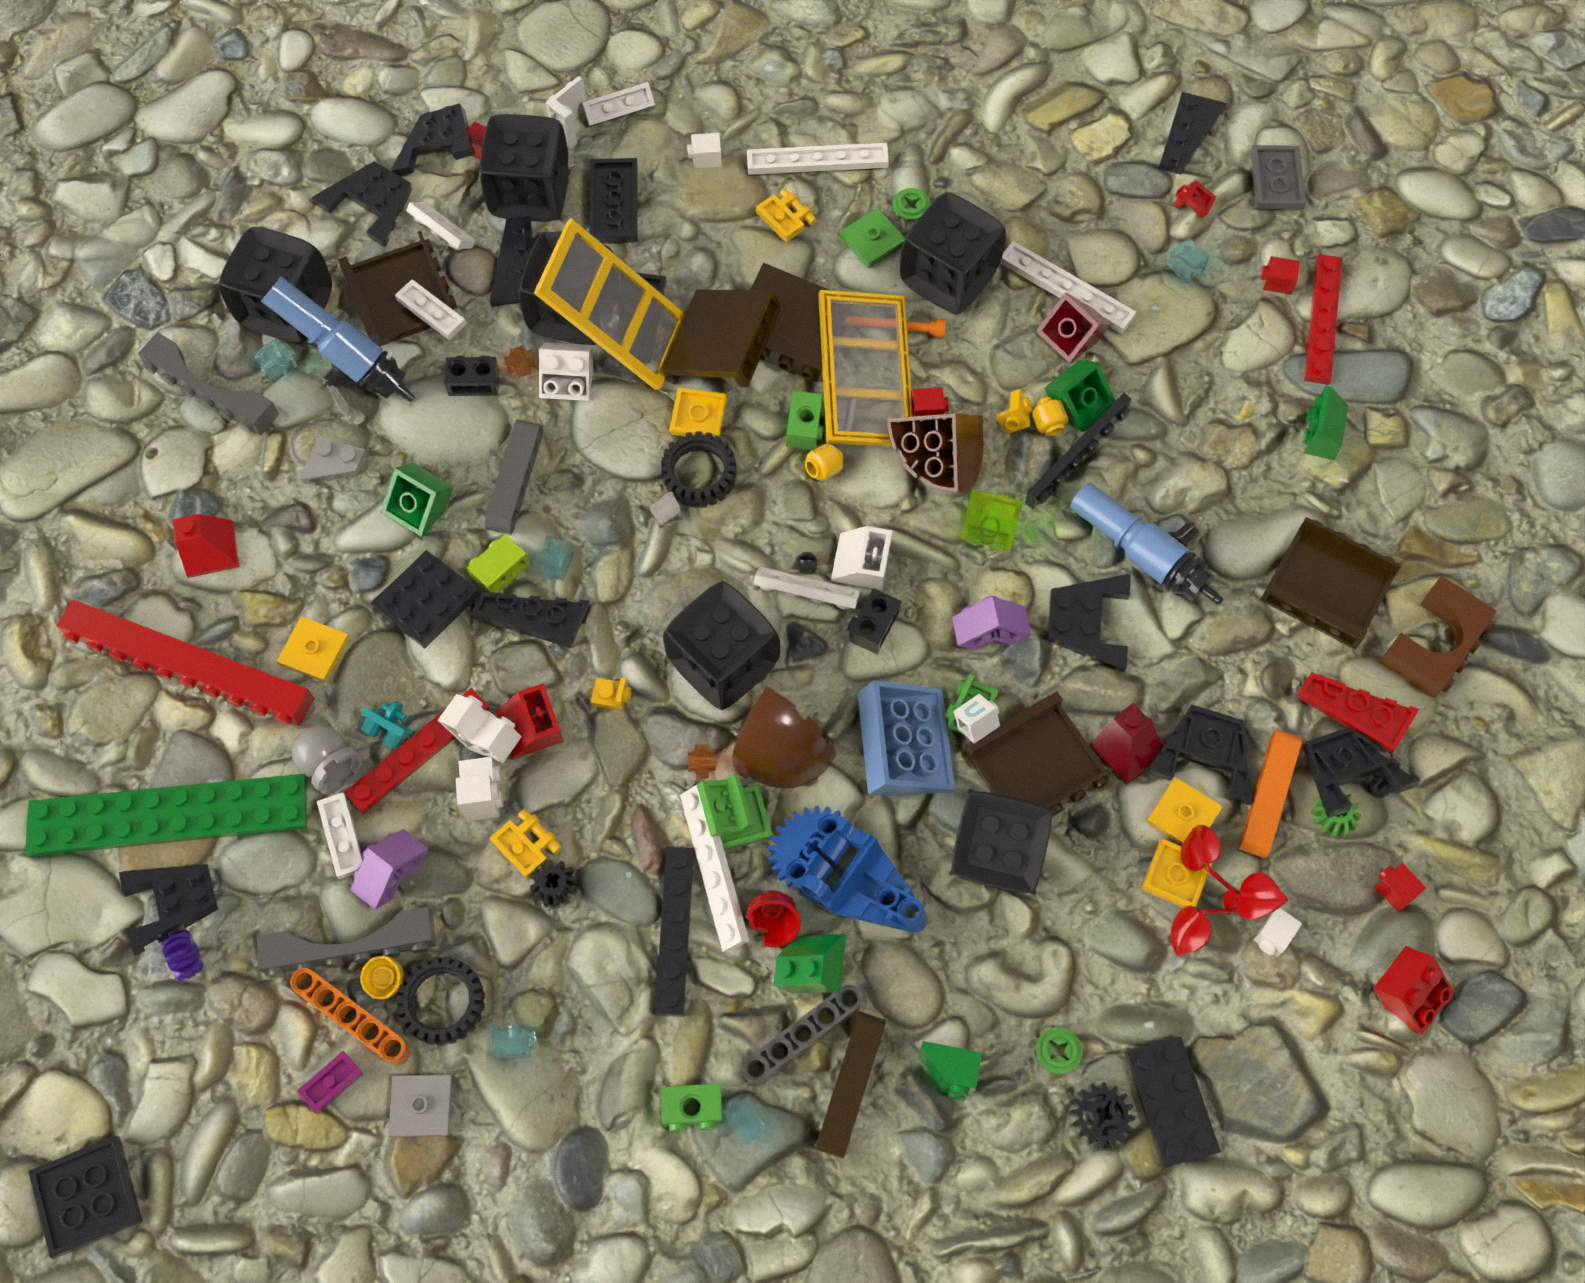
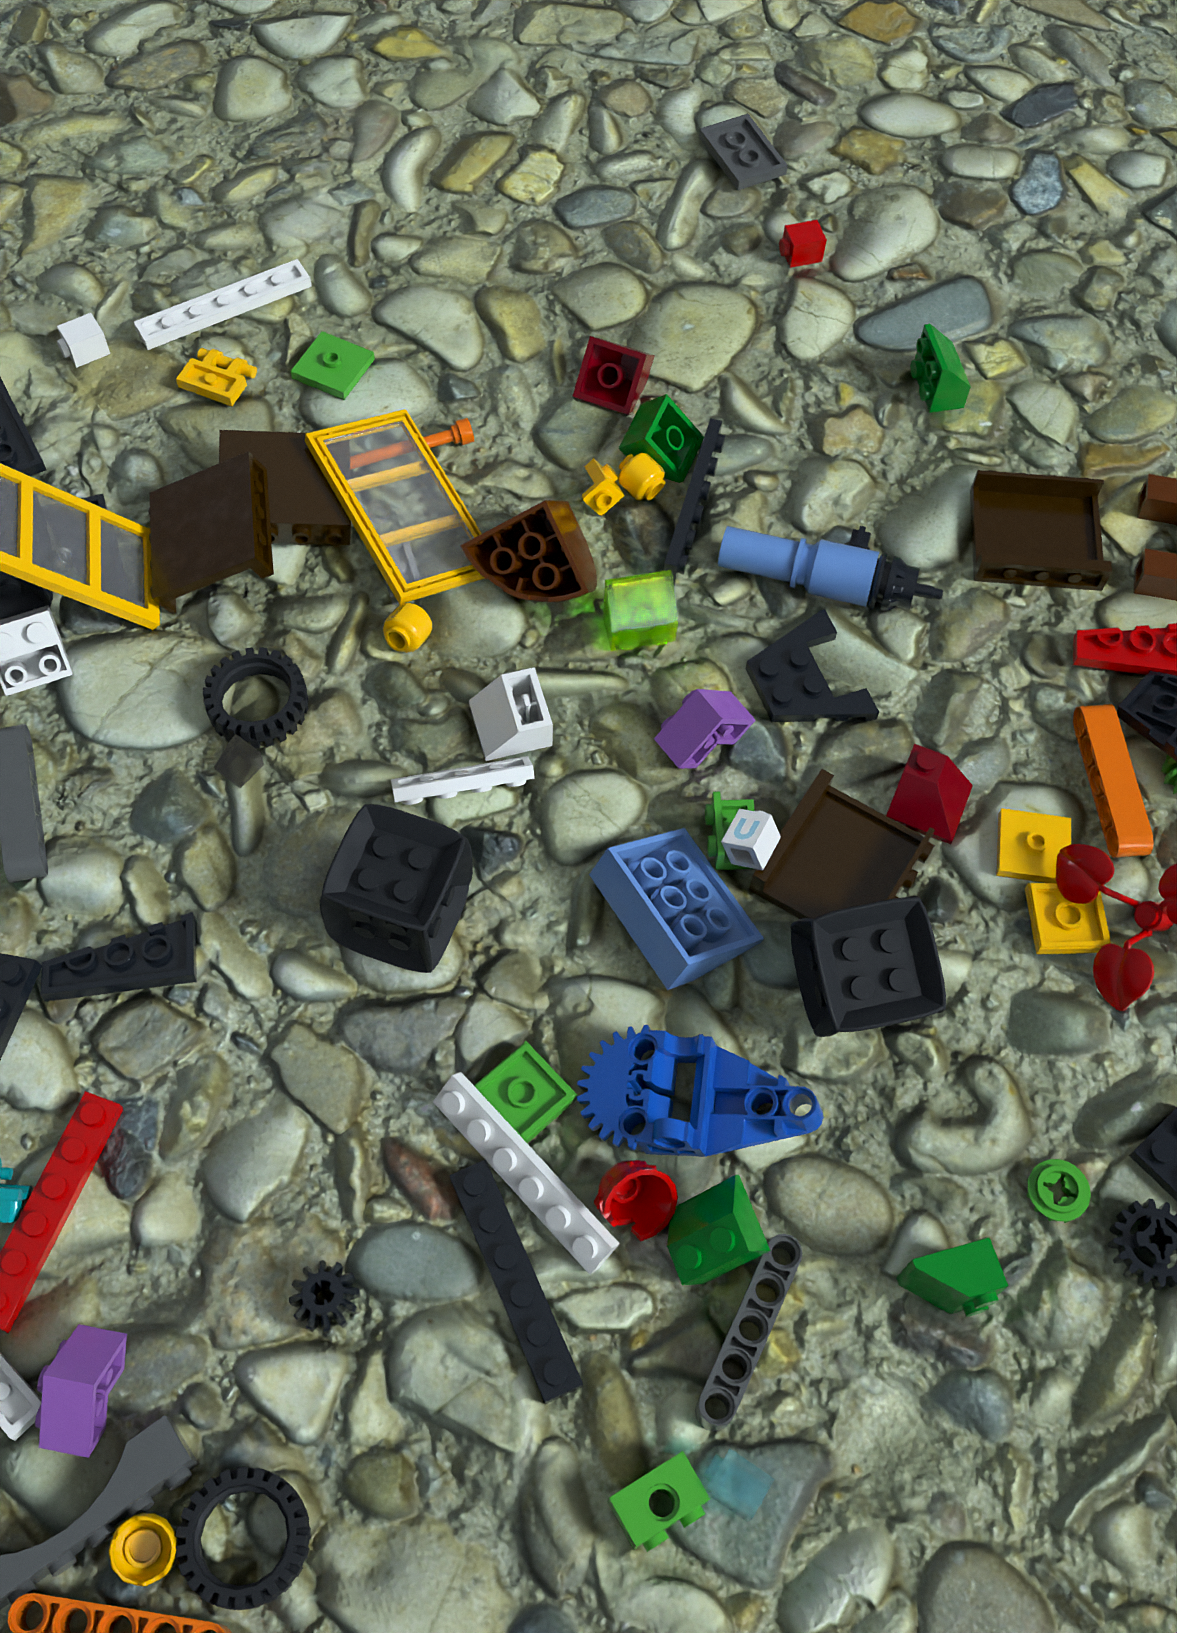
camera: 30 degrees left, 5 degrees down
white brick [438,694,522,763] -> none
white brick [456,757,504,821] -> none
lime brick [467,534,530,593] -> none
yellow plate [489,809,562,879] -> none
clear light blue brick [492,1025,536,1060] -> none
red slope [496,683,564,760] -> none
clear light blue brick [539,536,574,580] -> none
yellow bracket [591,677,632,711] -> none
yellow plate [669,387,727,438] -> none
clear orange gear [688,744,716,779] -> none
bright green bracket [697,774,752,837] -> none
reddish brown brick [732,686,836,788] -> none
bright green brick [786,391,825,450] -> none
black hinge [797,551,817,574] -> none
dark brown beam [816,1011,886,1159] -> none
black brick [847,588,902,654] -> none
bright green gear [893,188,931,223] -> none
black piece [900,192,1006,314] -> none
red brick [912,387,949,417] -> none
white plate [1000,241,1136,334] -> none
black wing [1147,704,1254,806] -> none
black wing [1158,92,1227,175] -> none
clear light blue brick [1167,238,1210,283] -> none
red bracket [1173,180,1216,218] -> none
red plate [1304,254,1342,385] -> none

